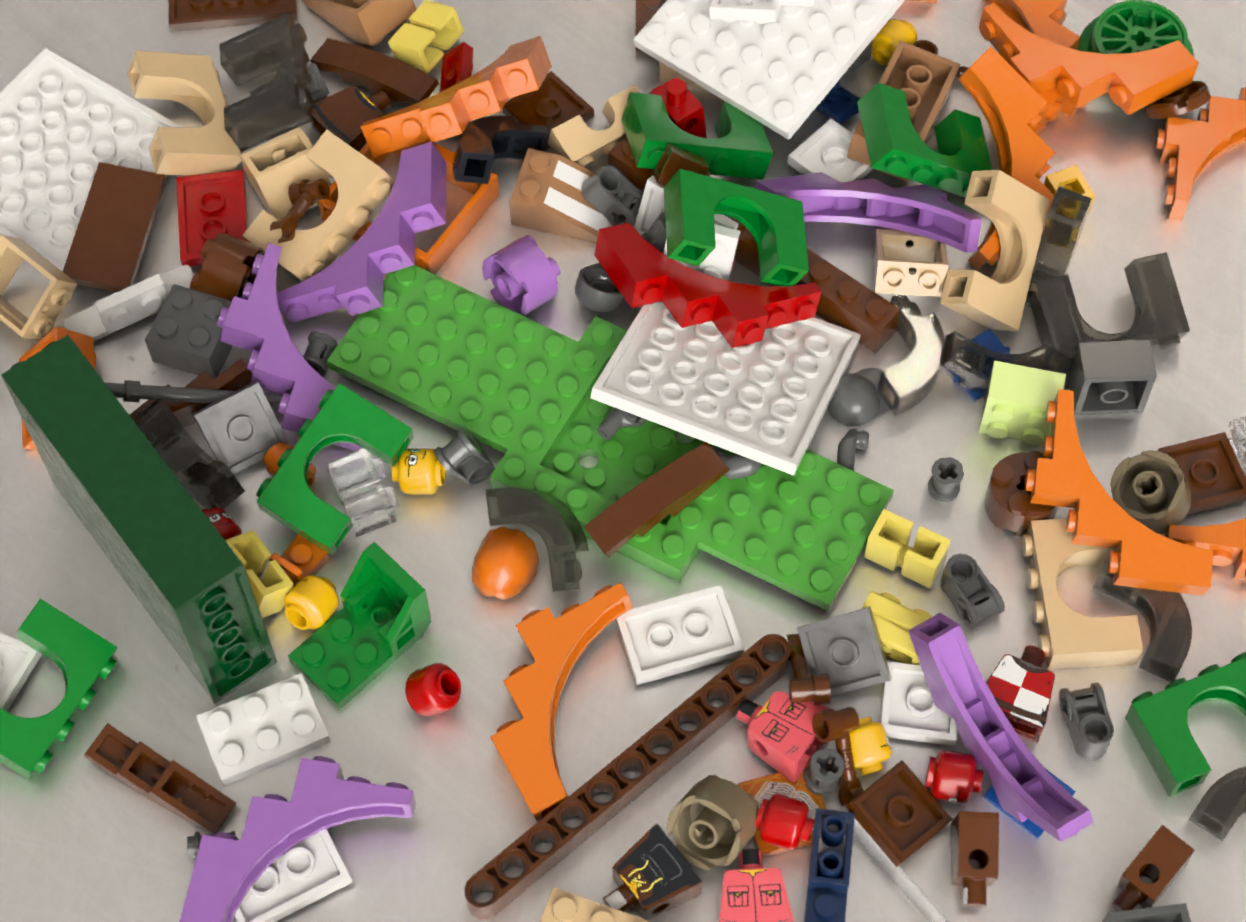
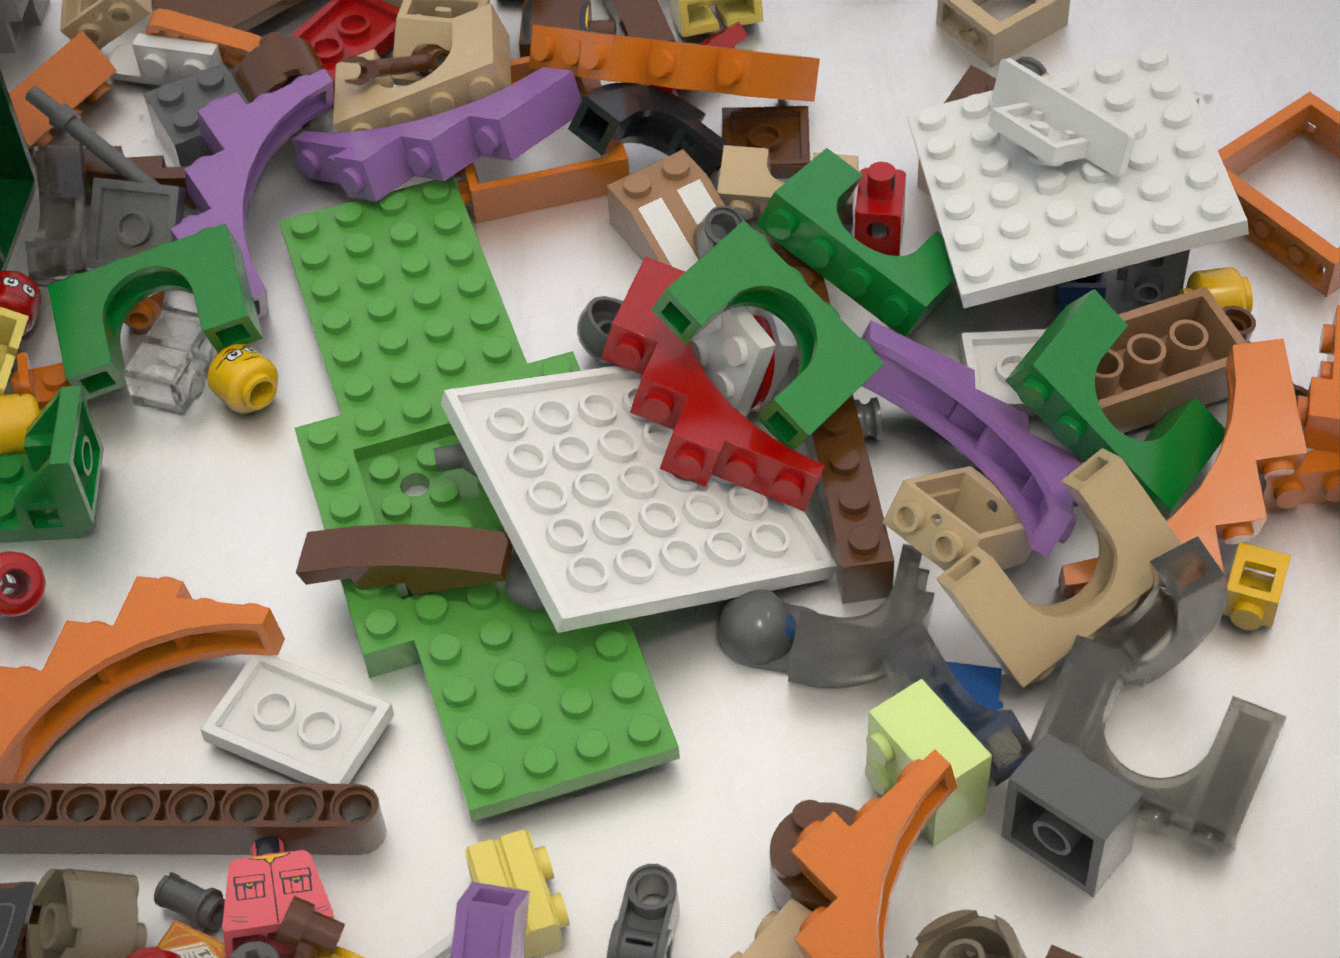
camera: 45 degrees right, 10 degrees down
dark grey bush [302,331,338,377] -> none
dark grey piece [434,428,495,485] -> none
orange hair [471,527,539,600] -> none
medium lavender brick [482,235,560,316] -> none
clear smoke arch [485,487,589,592] -> none
reddish brown brick [653,143,710,186] -> none
reddish brown brick [786,634,831,705] -> none
flat silver plate [797,606,892,697] -> none
dark grey arm [837,429,869,471] -> none
light yellow piece [864,509,951,588] -> none
dark grey bush [928,457,964,502] -> none
none -> orange beam [145,9,262,68]
none -> dark grey pin [154,872,225,931]

